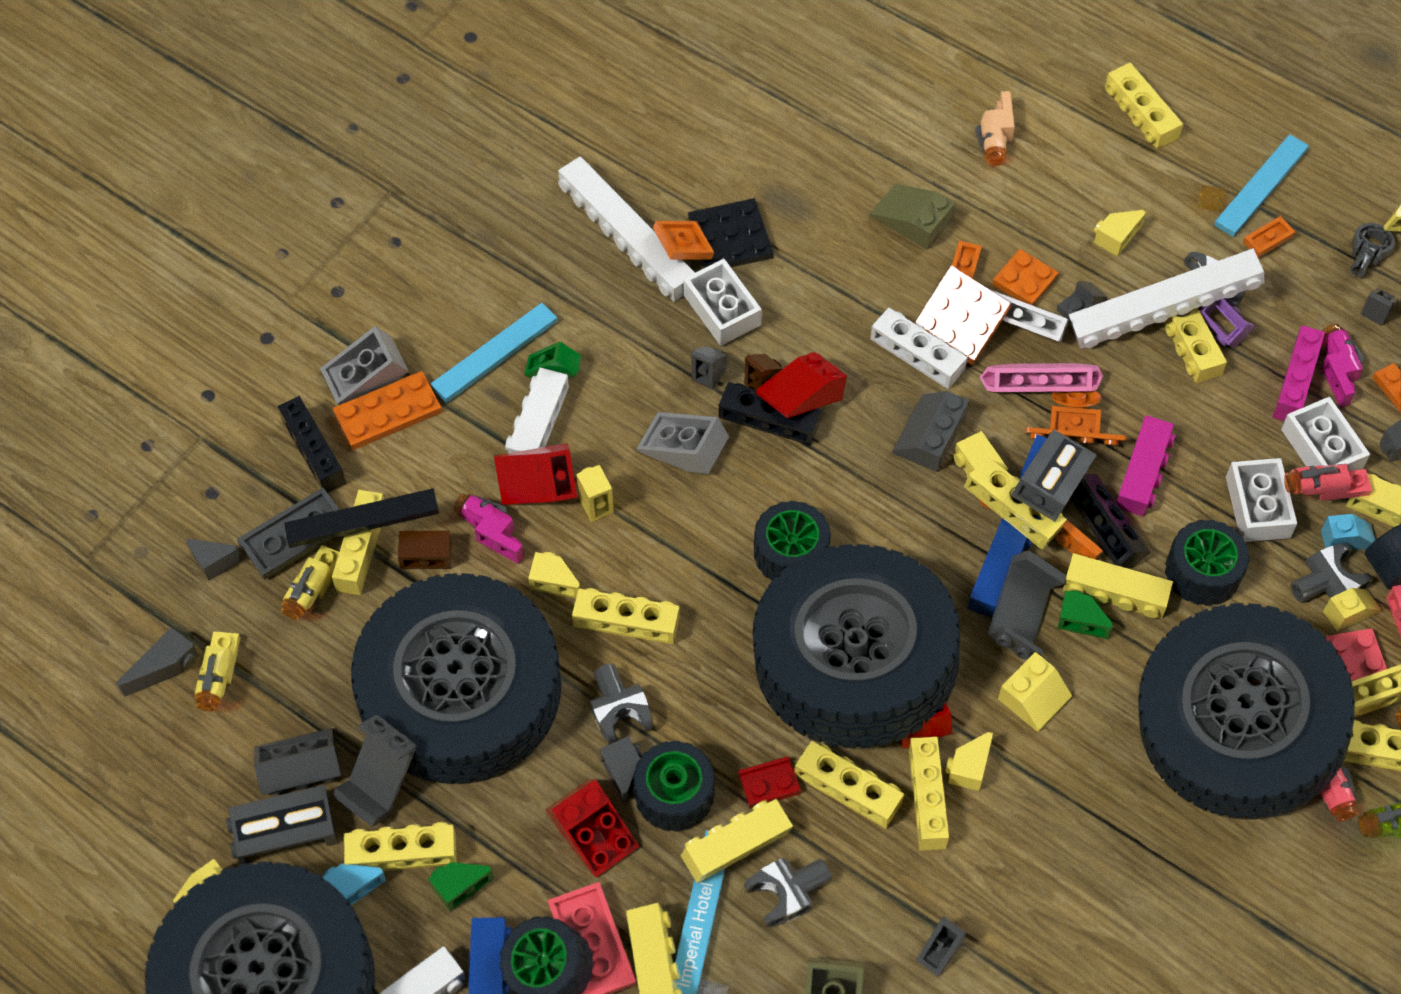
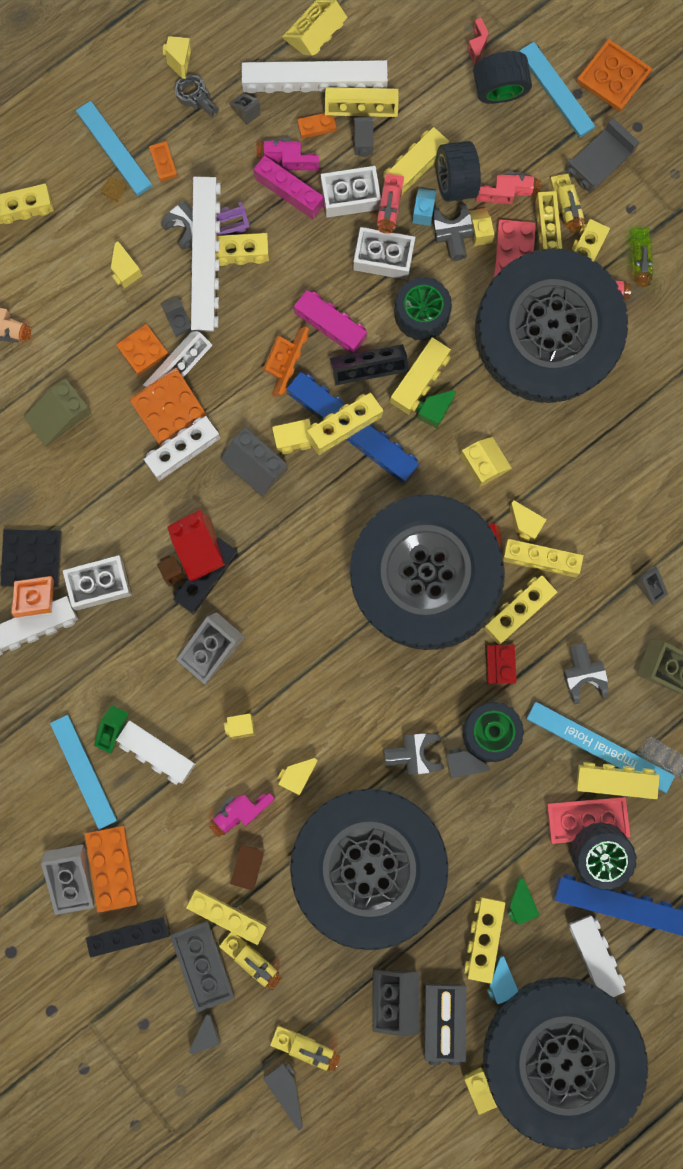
camera: 75 degrees left, 20 degrees up
black tile [284,488,439,548] -> none
dark grey panel [333,715,417,827] -> none
red slope [494,443,578,505] -> none
red slope [545,779,639,878] -> none
light yellow brick [572,588,680,645] -> none
light yellow brick [681,799,793,884] -> none
dark grey slope [691,346,727,390] -> none
wheel [754,501,831,581] -> none
orange plate [952,241,982,279] -> none
bright pink brick [980,363,1103,392] -> none
dark grey panel [987,550,1067,660] -> none
dark grey panel [1011,429,1096,522] -> none
orange dish [1052,391,1101,408] -> none
orange plate [1054,520,1103,560] -> none

